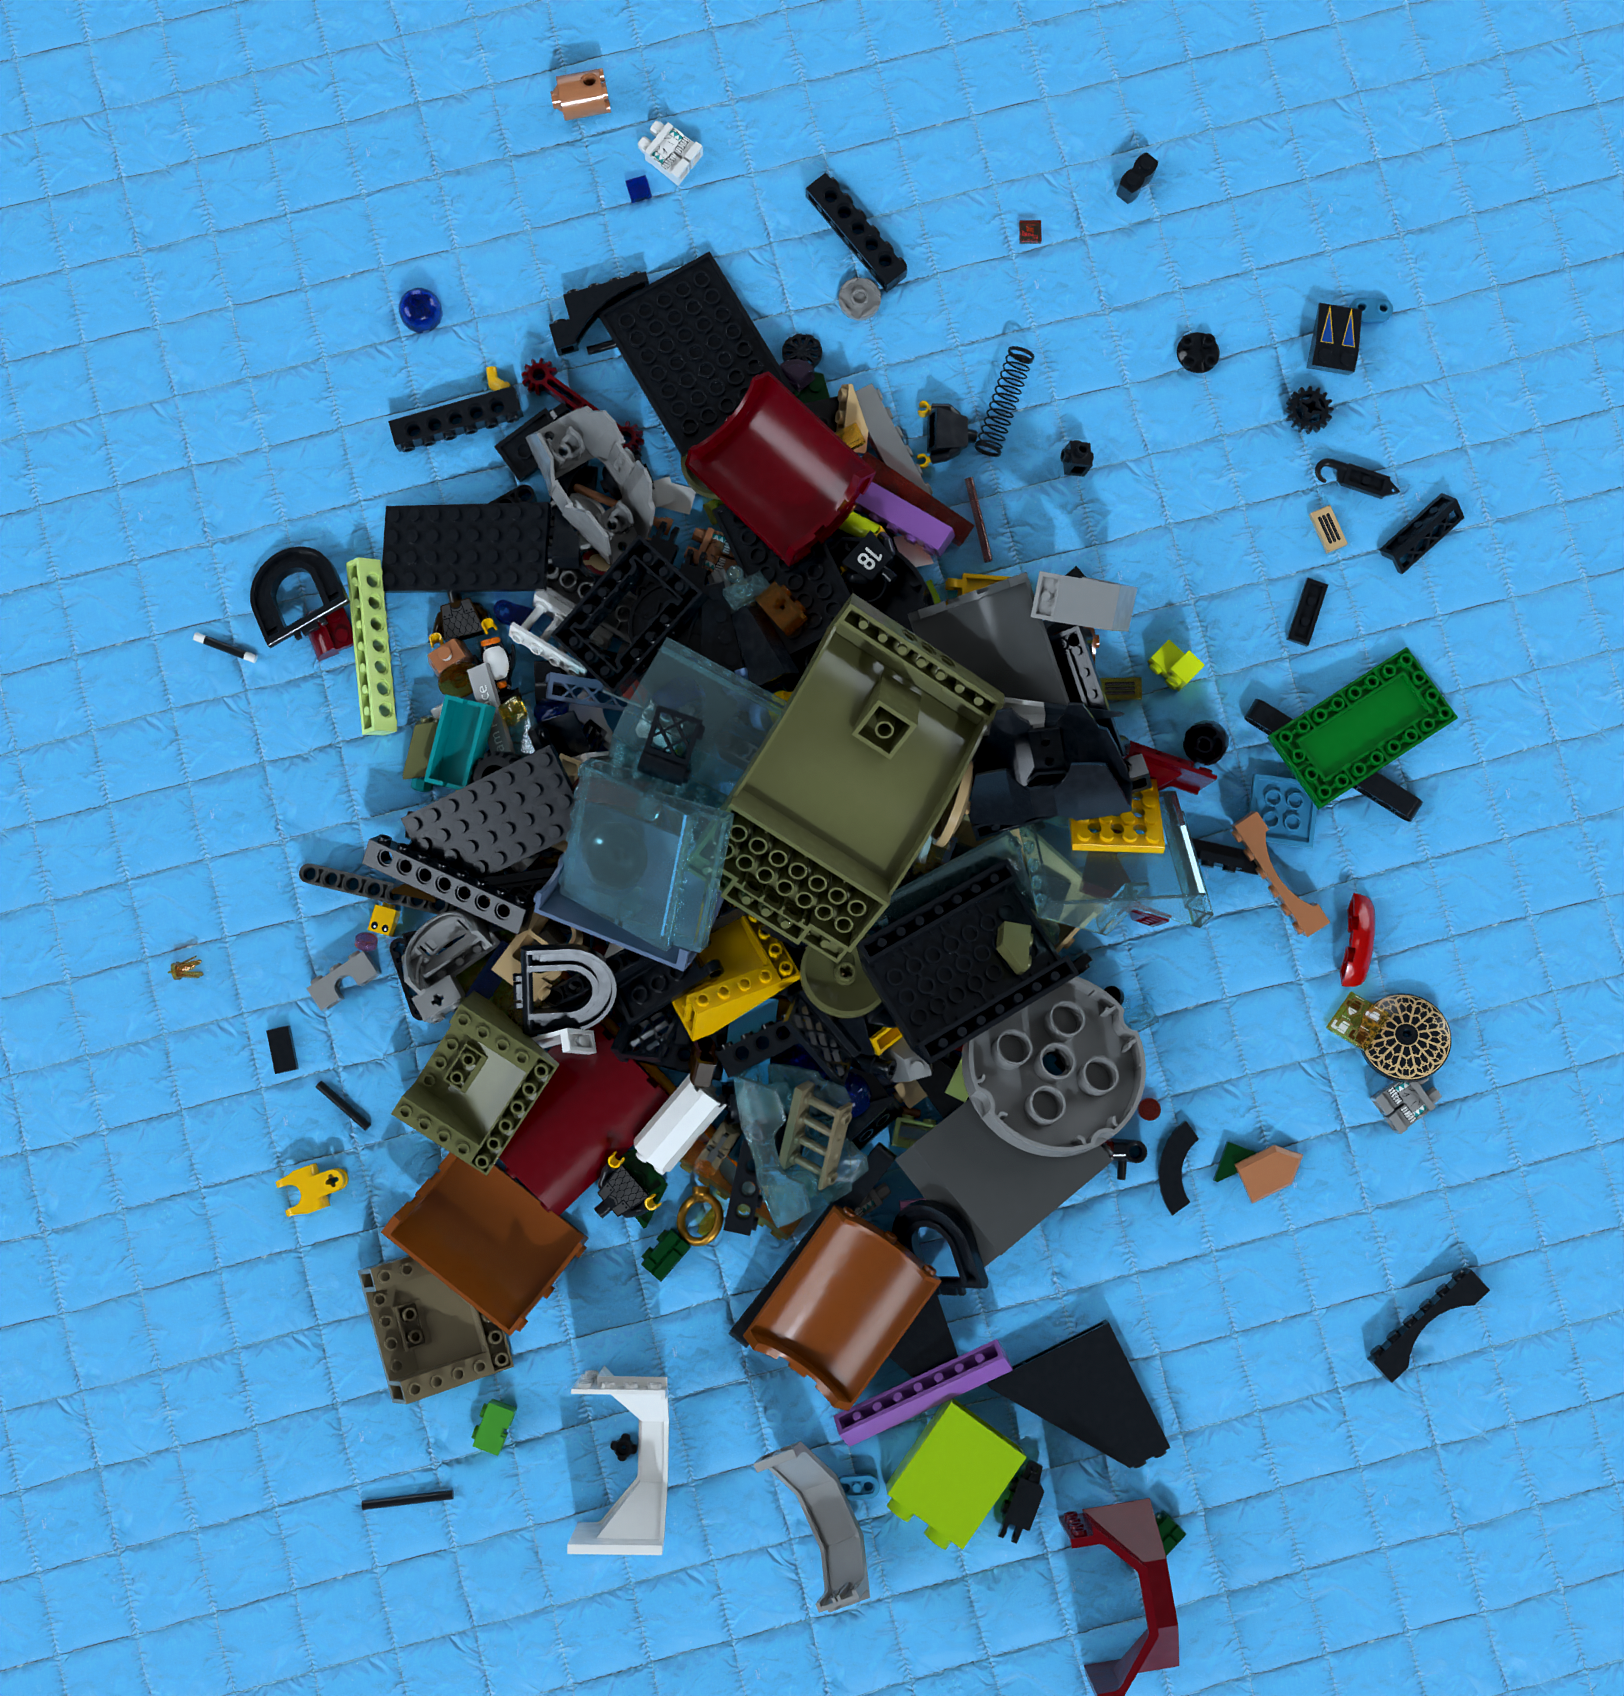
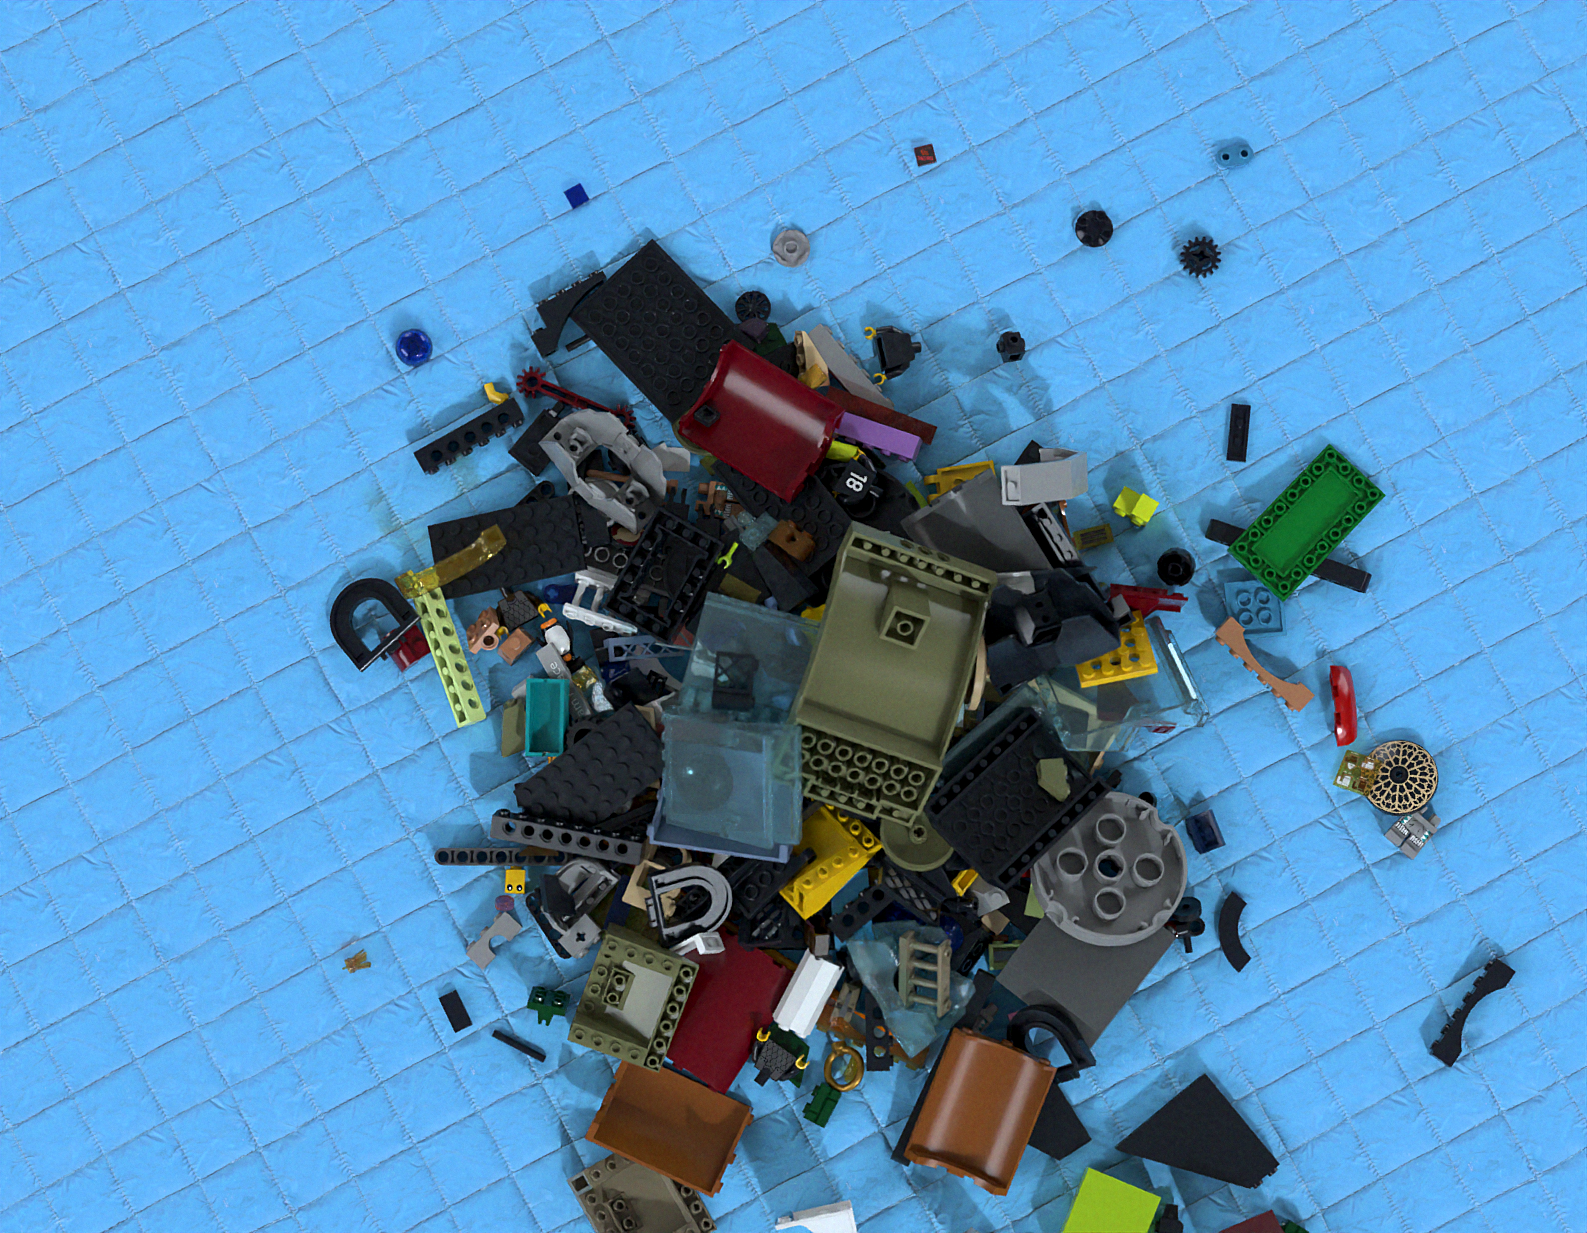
camera: 15 degrees left, 0 degrees up
black bar [193,632,258,663] -> none
yellow piece [275,1163,349,1217] -> none
teal tile [411,777,433,792] -> none
clear orange dish [438,662,476,698] -> none
nougat cylinder [550,68,611,121] -> none
white hips [638,120,703,186] -> none
black brick [806,172,907,293] -> none
medium lavender brick [833,1339,1013,1447] -> none
white sticker [893,536,934,567] -> none
bar [965,477,993,563] -> none
black piece [974,346,1035,457] -> none
black brick [1116,152,1158,204] -> none
clear red tile [1137,1098,1161,1121] -> none
black bracket [1173,835,1258,875] -> none
dark green tile [1213,1142,1256,1182] -> none
nougat tile [1234,1145,1303,1204] -> none
black slope [1306,303,1362,375] -> none
tan tile [1309,505,1348,554] -> none
black plate [1315,458,1400,499] -> none
black fence [1379,493,1465,574] -> none
none -> clear yellow arch [394,524,506,599]
none -> nougat plate [466,606,499,655]
none -> dark green plate [526,986,571,1026]
none -> black tile [539,873,576,917]
none -> black tile [693,404,721,428]
none -> neon yellow hand [718,542,739,568]
none -> clear yellow tile [718,573,761,609]
none -> black piece [1172,897,1202,922]
none -> dark blue bracket [1186,809,1226,855]

